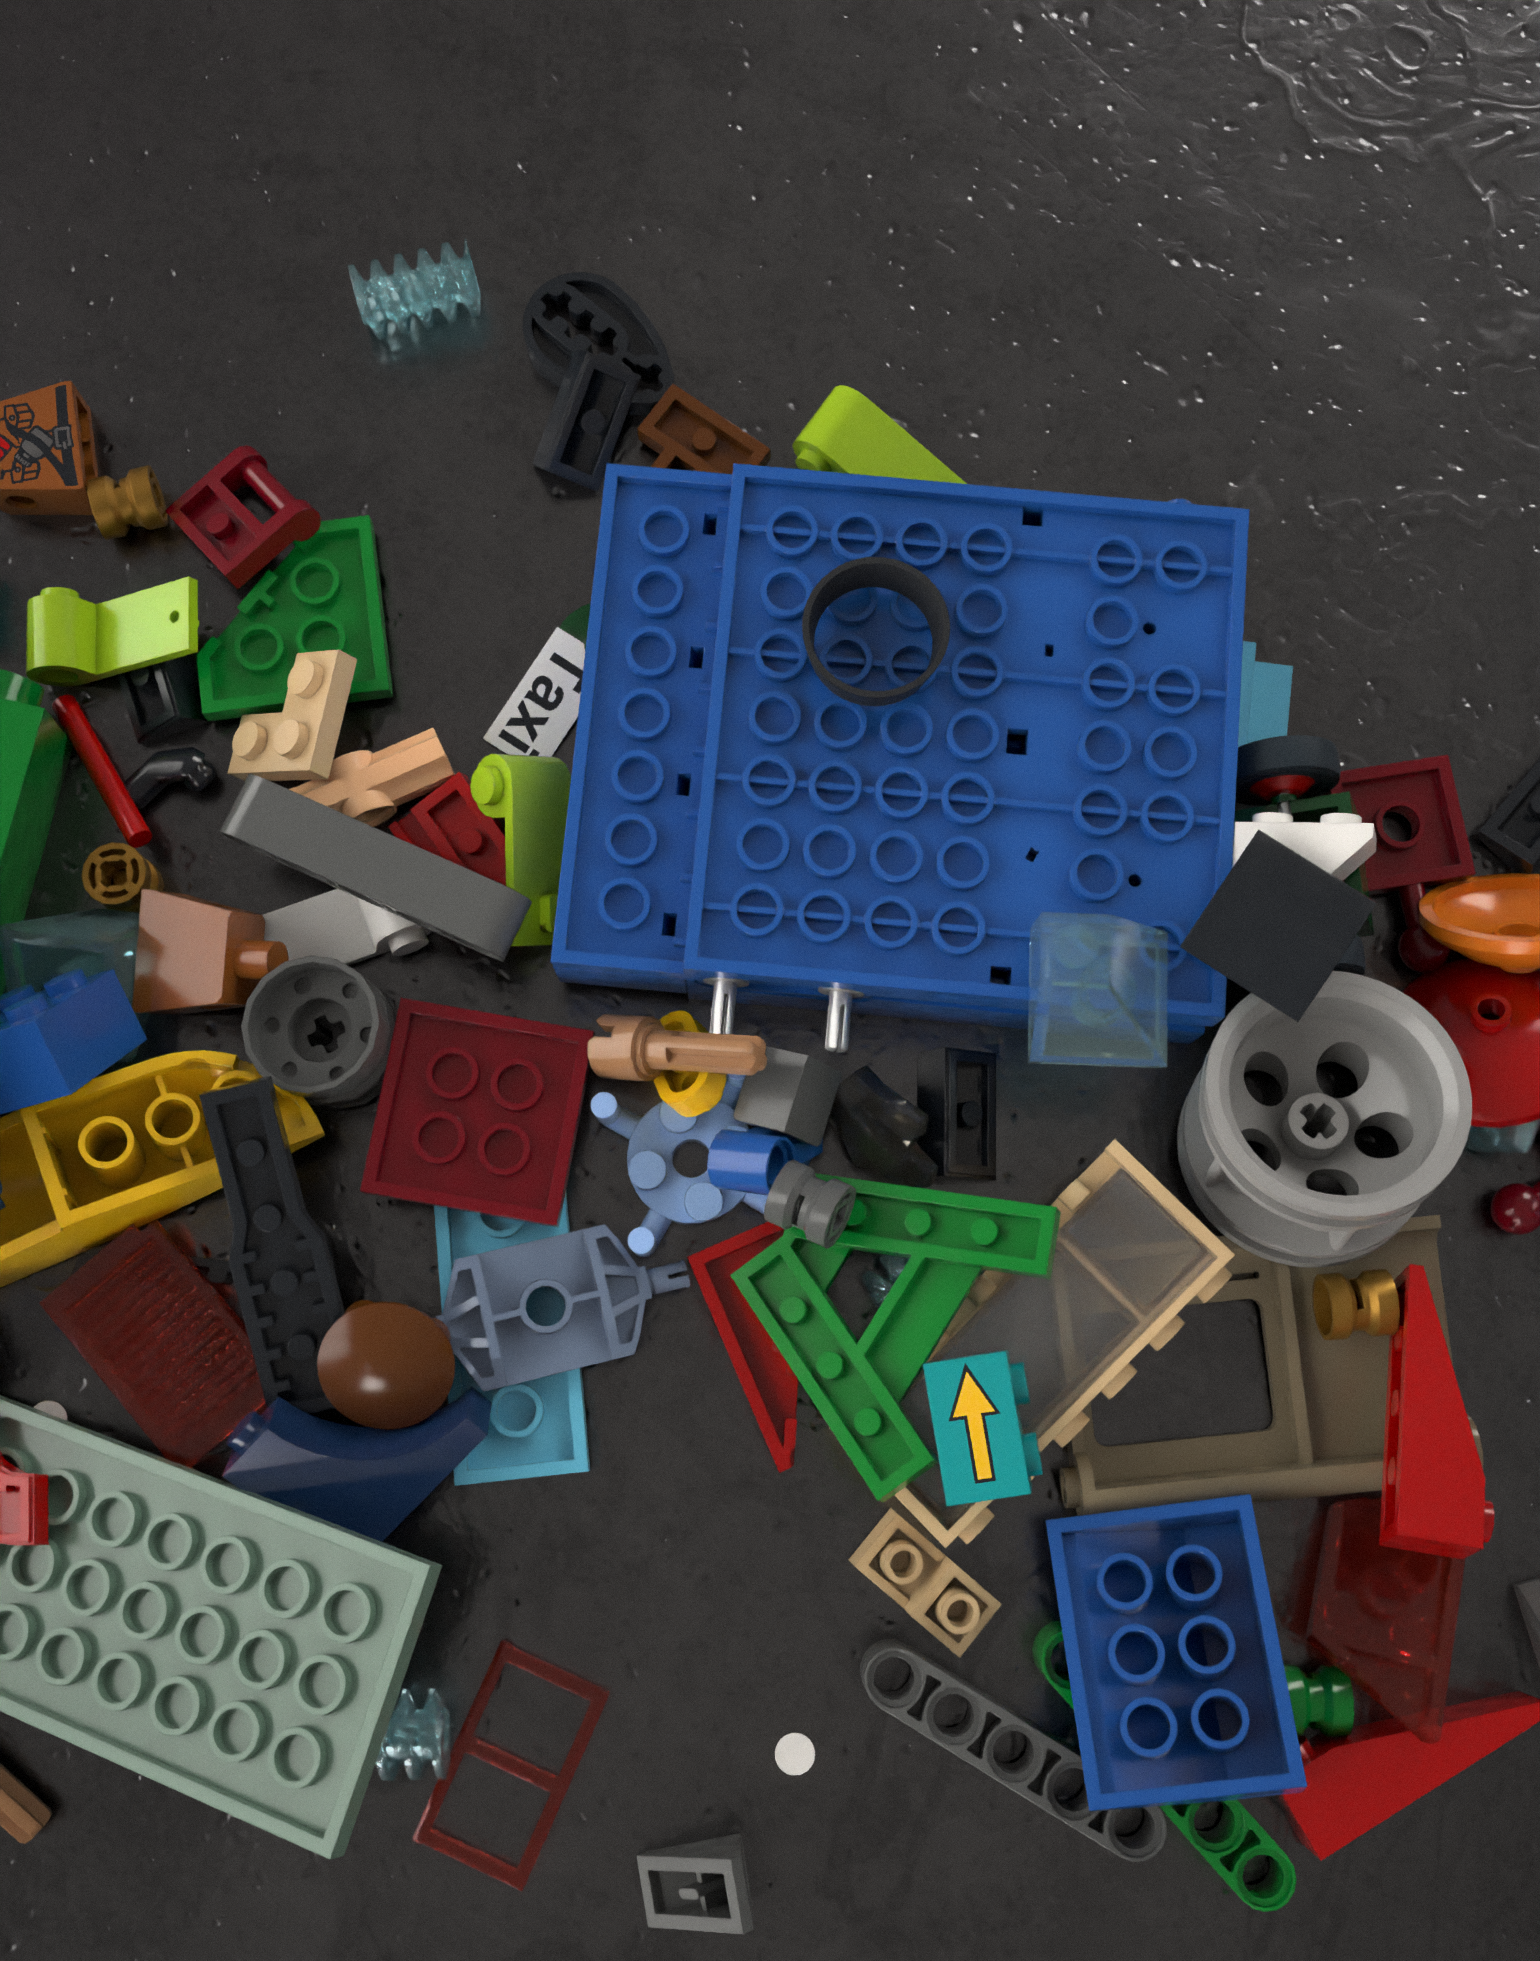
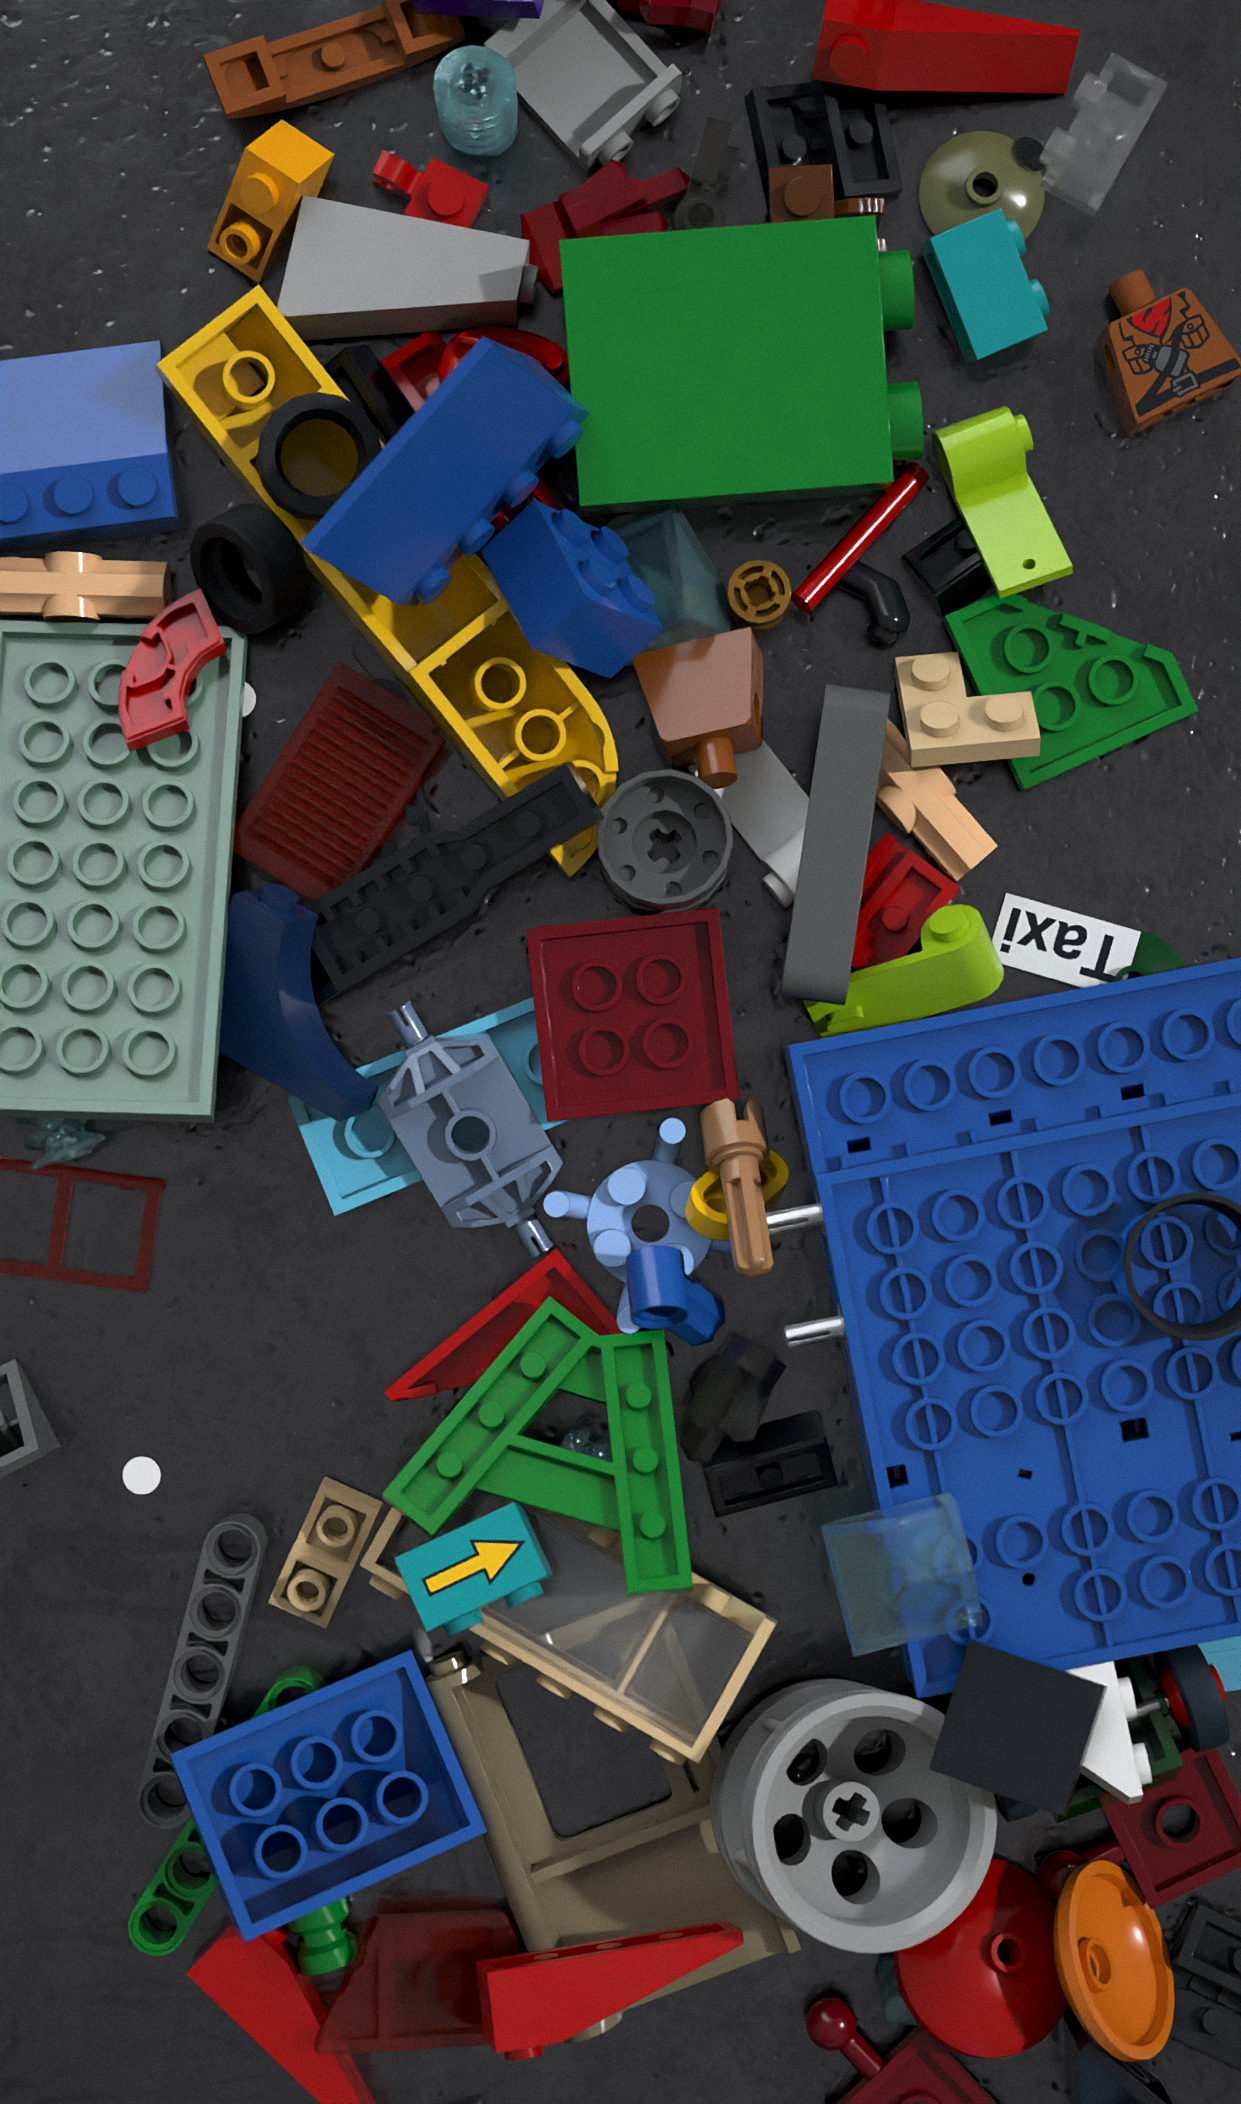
camera: 75 degrees right, 10 degrees up
pearl gold wheel [86,465,169,540] -> none
dark red plate [165,445,321,590] -> none
reddish brown dish [317,1300,455,1430] -> none
dark grey panel [733,1046,842,1147] -> none
dark grey wheel [764,1160,856,1249] -> none
pearl gold wheel [1312,1269,1400,1340] -> none

